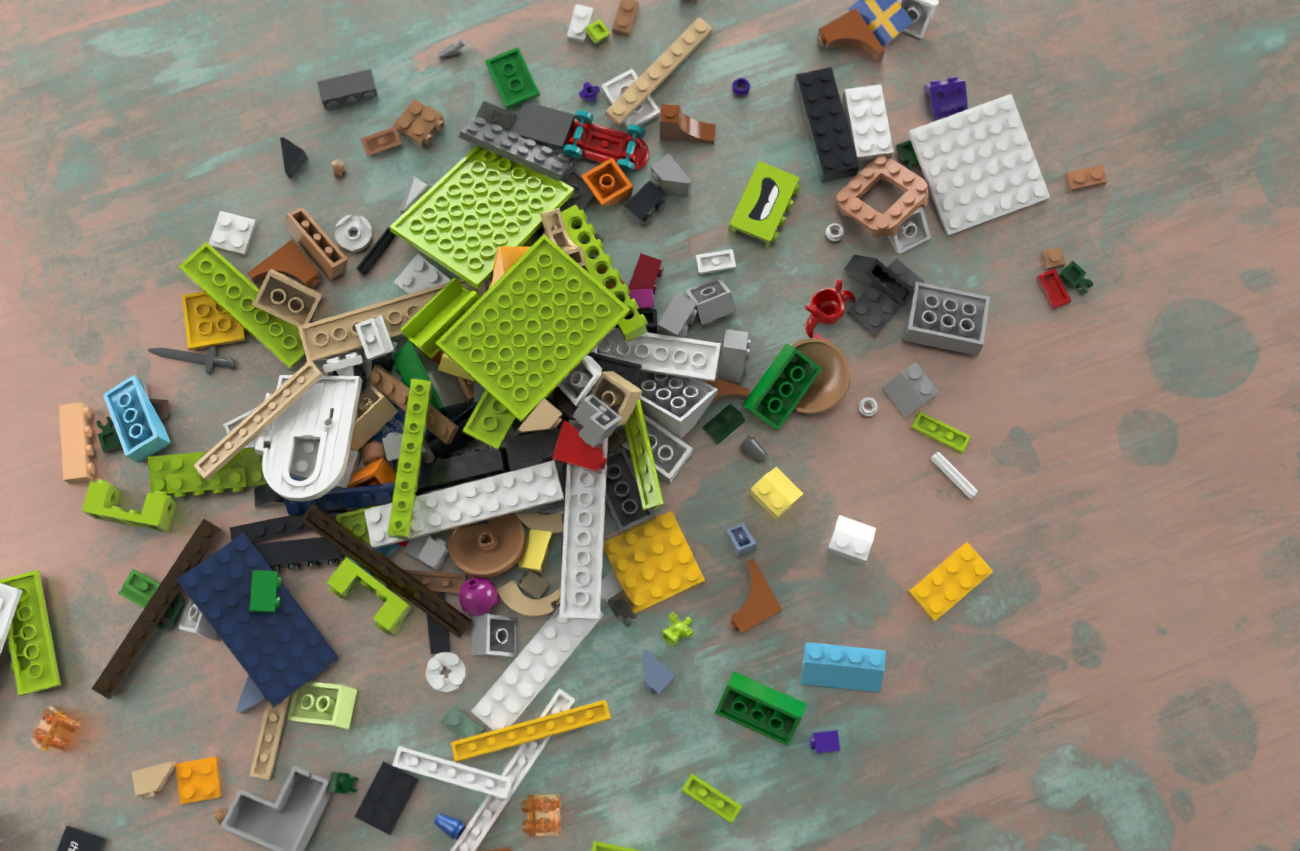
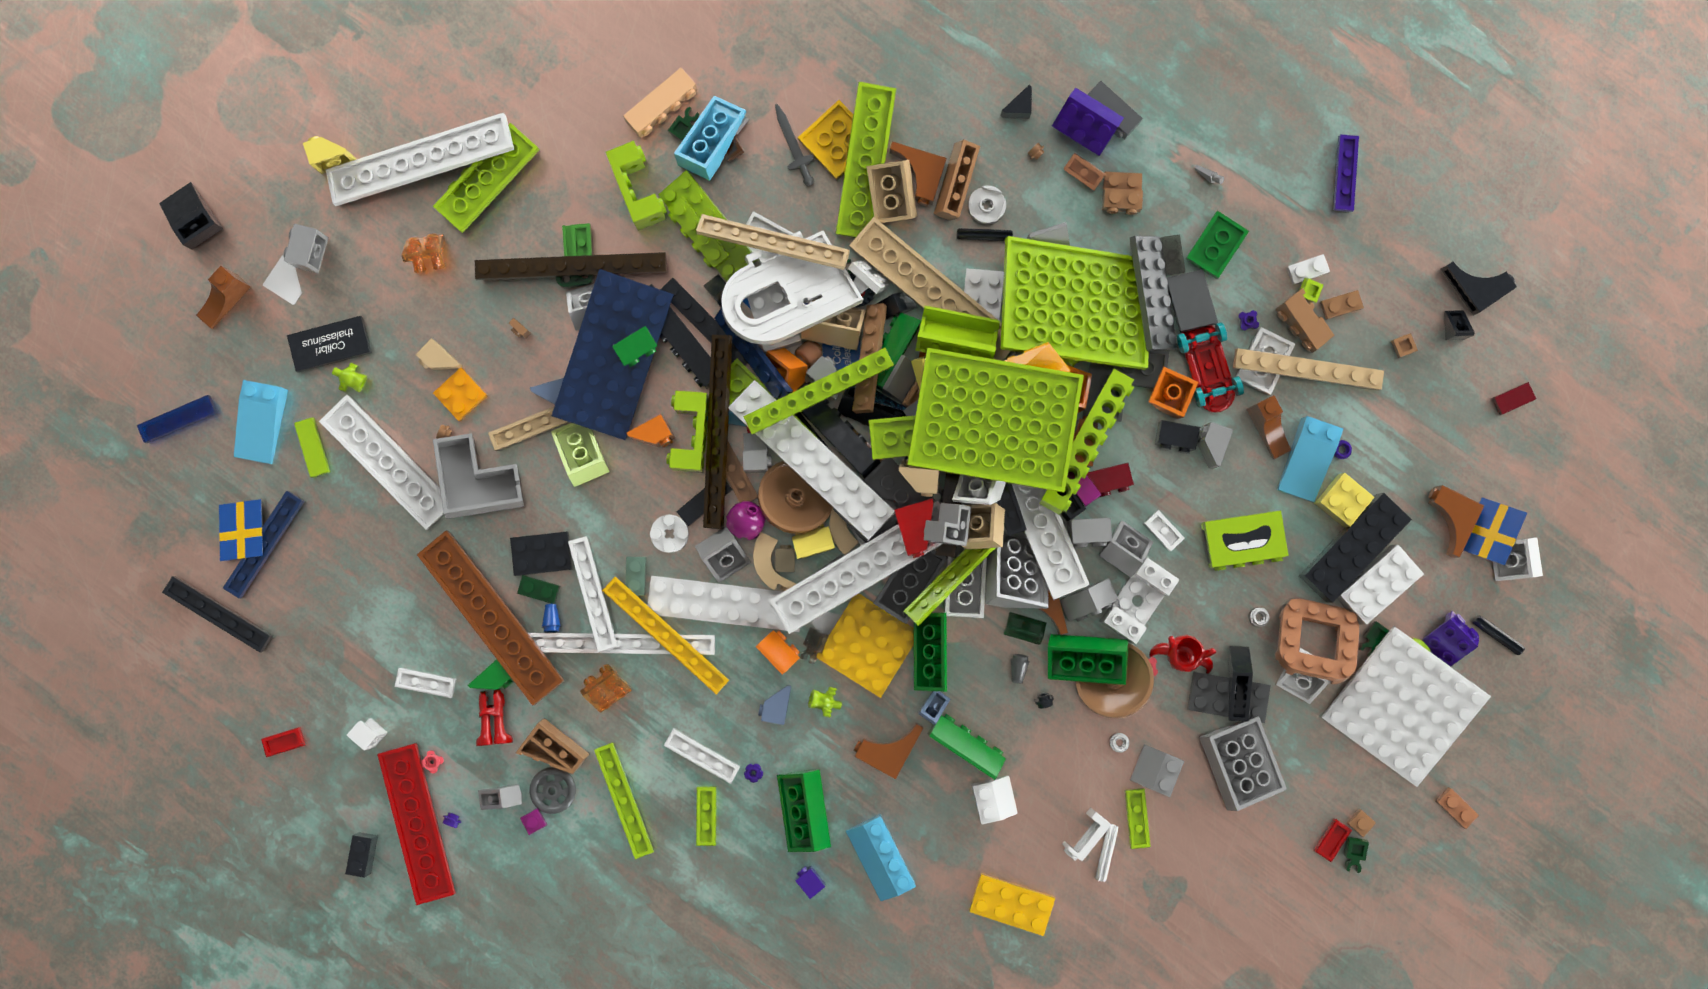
camera: 55 degrees right, 10 degrees up
white plate [209,211,257,256] -> none
dark green plate [328,771,358,794] -> none
white plate [355,315,395,361] -> none
tan arch [540,208,586,266] -> none
light yellow slope [749,467,803,520] -> none
none -> medium nougat plate [509,318,531,339]
none -> dark green plate [517,575,560,604]
none -> orange slope [627,414,675,448]
none -> white tile [664,728,741,784]
none -> dark purple plate [744,764,763,783]
none -> orange slope [755,630,800,675]
none -> green slope [914,612,947,692]
none -> slope [927,714,1006,780]
none -> black plate [1034,692,1054,709]
none -> dark purple brick [1052,88,1124,156]
none -> white panel [1062,807,1112,861]
none -> white plate [1100,558,1179,644]
none -> medium nougat wedge [1275,288,1335,353]
none -> medium azure slope [1277,416,1344,502]
none -> light yellow brick [1314,473,1374,528]
none -> black axle [1473,615,1525,655]

